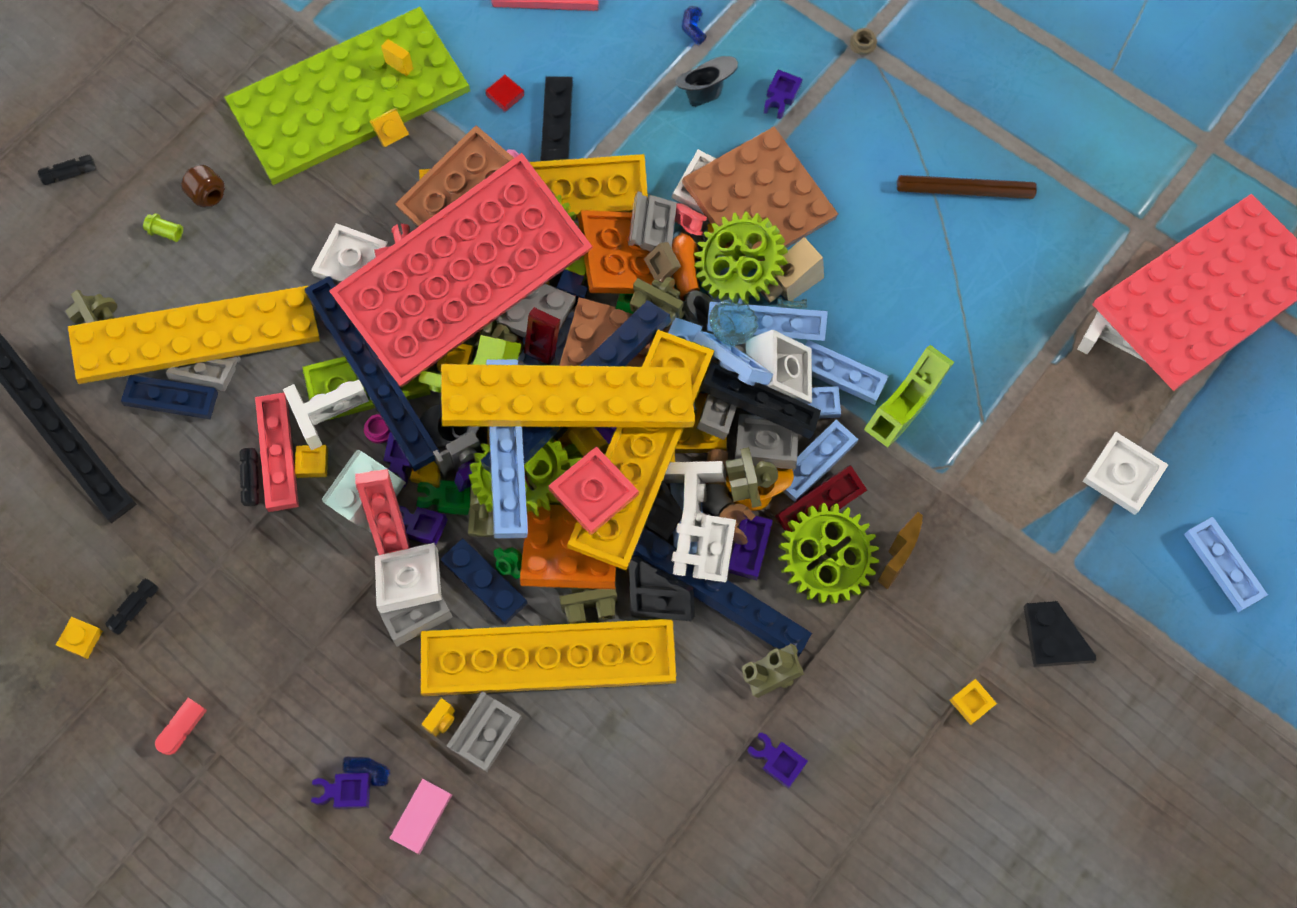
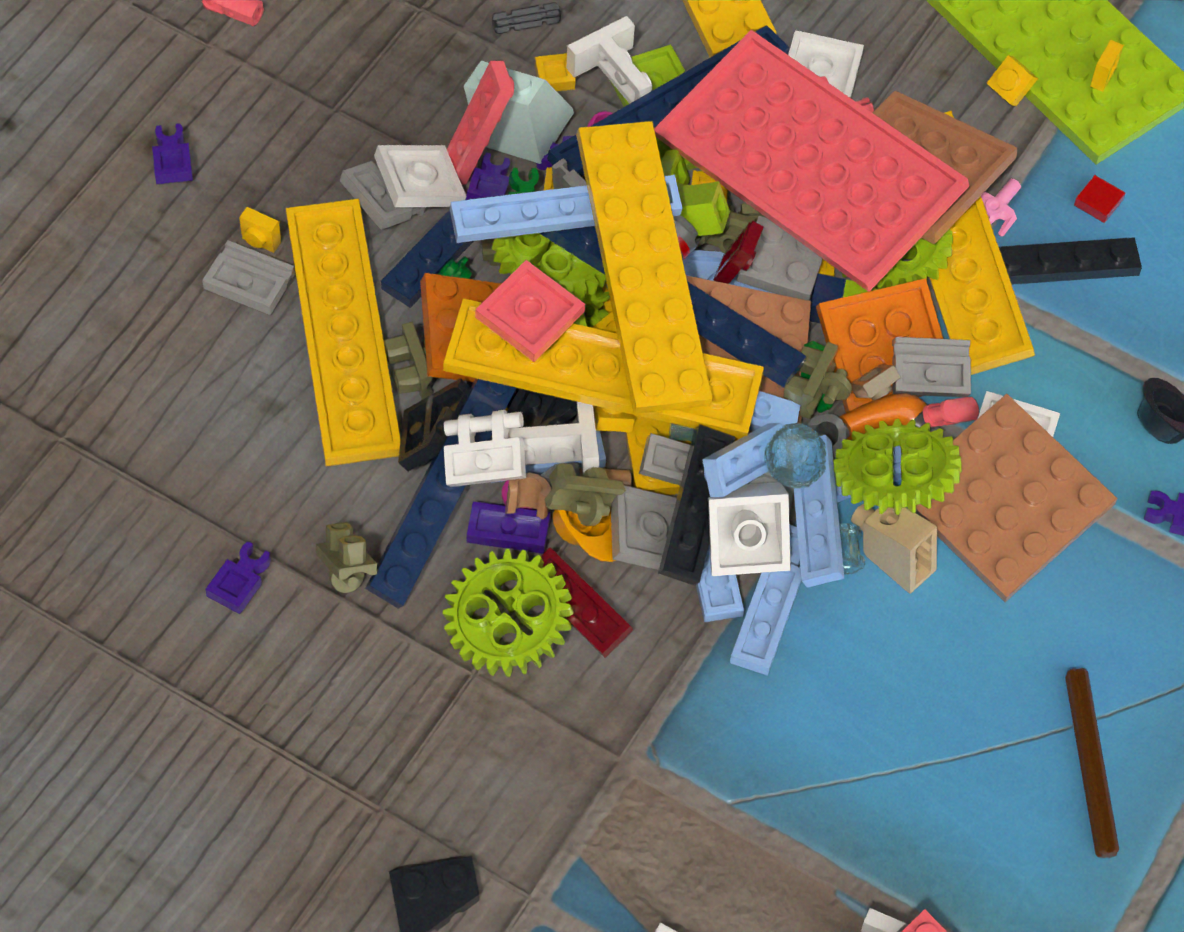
camera: 80 degrees right, 10 degrees down
coral plate [255,393,299,512] -> none
clear blue arm [342,756,391,786] -> none
bright pink tile [390,779,452,855] -> none
light blue plate [783,420,858,502] -> none
lime arch [864,345,954,448] -> none
pearl gold slope [878,512,923,589] -> none
yellow plate [949,679,997,725] -> none

